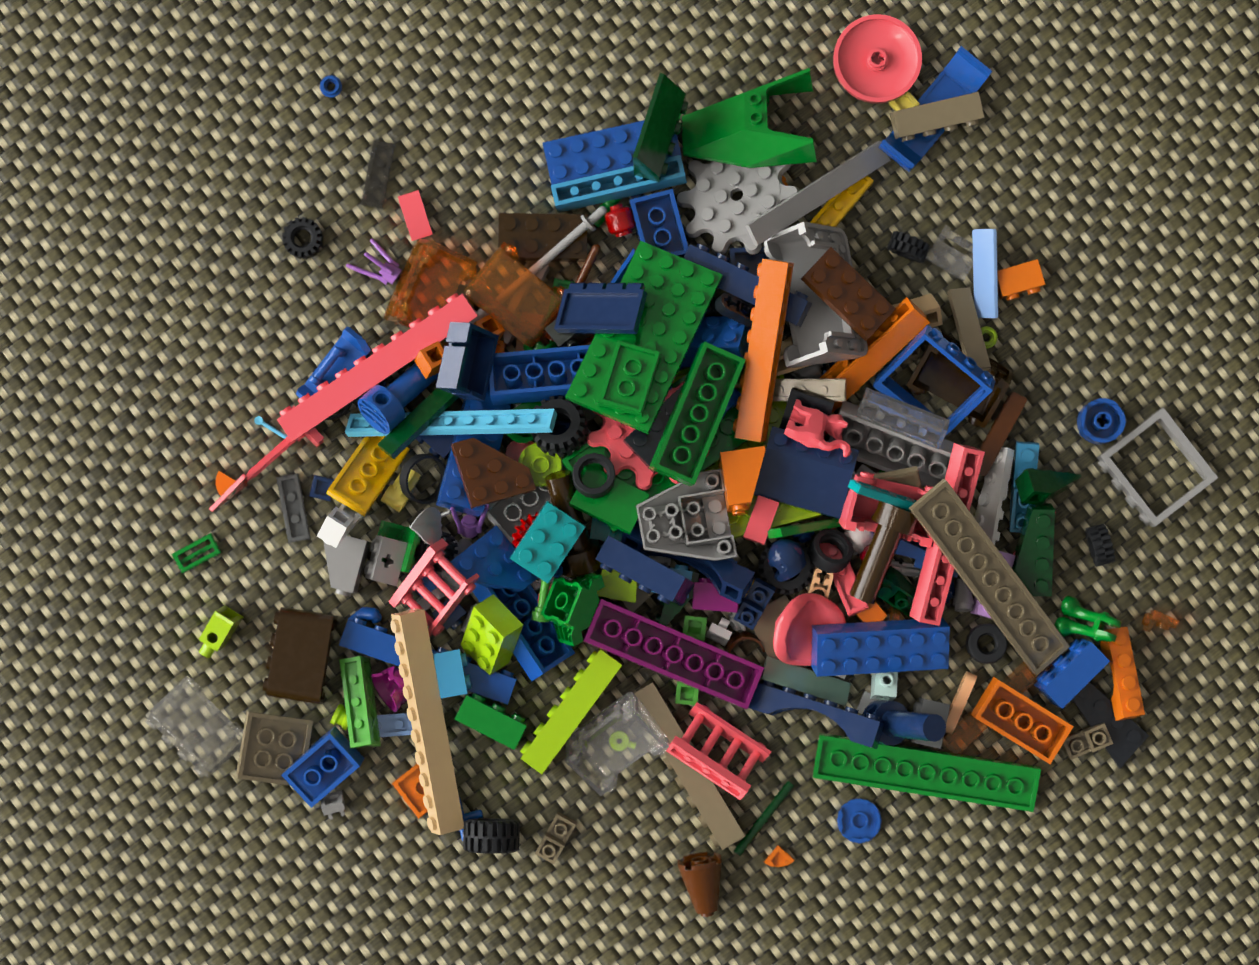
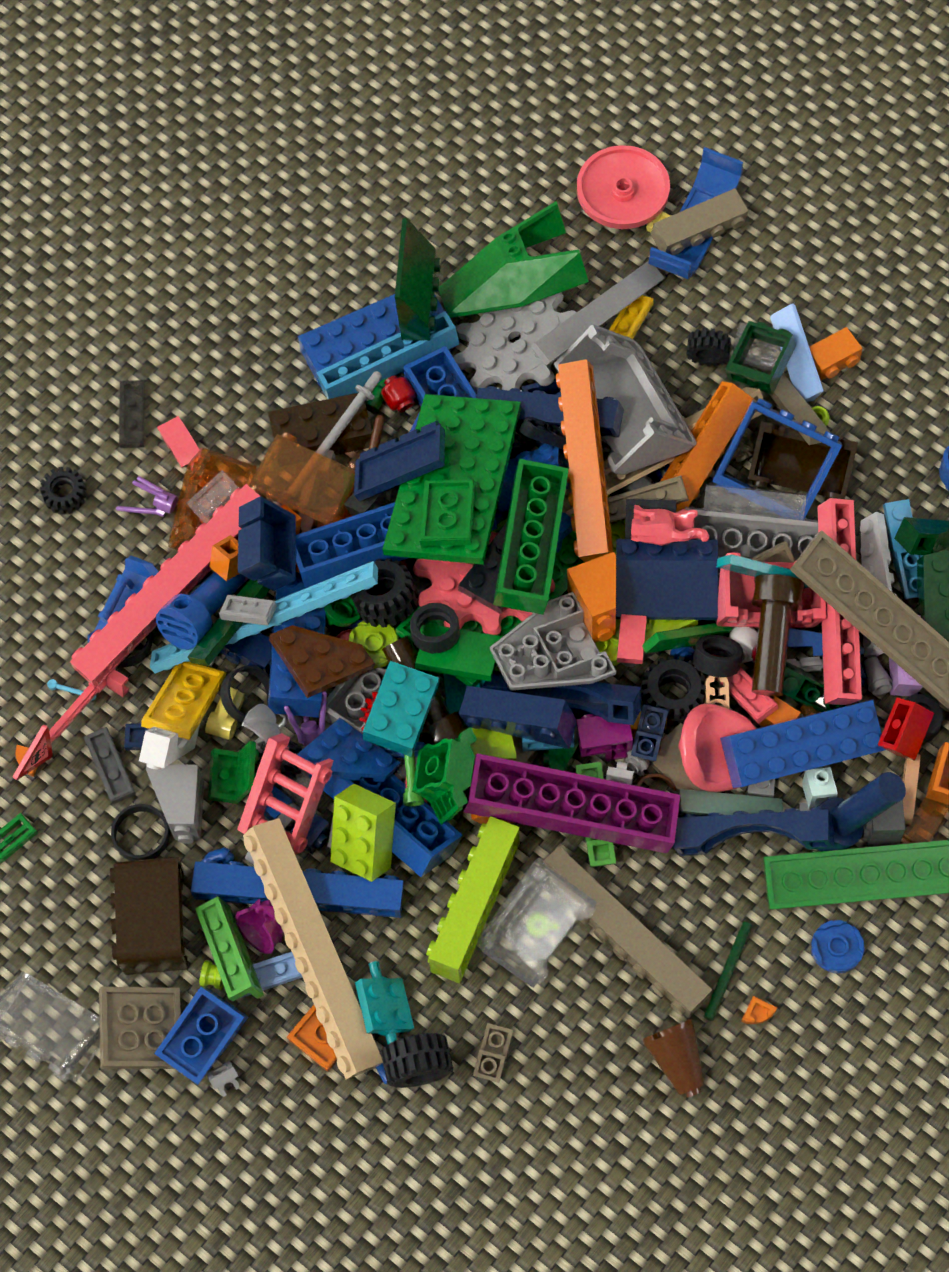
camera: 10 degrees left, 20 degrees down
lime torso [199,605,244,658] -> none
blue plate [320,75,342,98] -> none
light grey brick [364,535,408,586] -> none
dark azure brick [433,649,472,698] -> none
green brick [454,693,528,750] -> none
coral fence [665,702,772,800] -> none
dark blue helmet [768,539,806,582] -> none
reddish brown plate [801,247,896,341] -> none
reddish brown slope [979,392,1027,476] -> none
none -> black tyre [111,804,170,861]
none -> clear plate [186,470,239,524]
none -> light grey plate [219,595,277,626]
none -> teal plate [355,961,415,1044]
none -> dark green window [725,321,796,395]
none -> red brick [878,698,934,761]

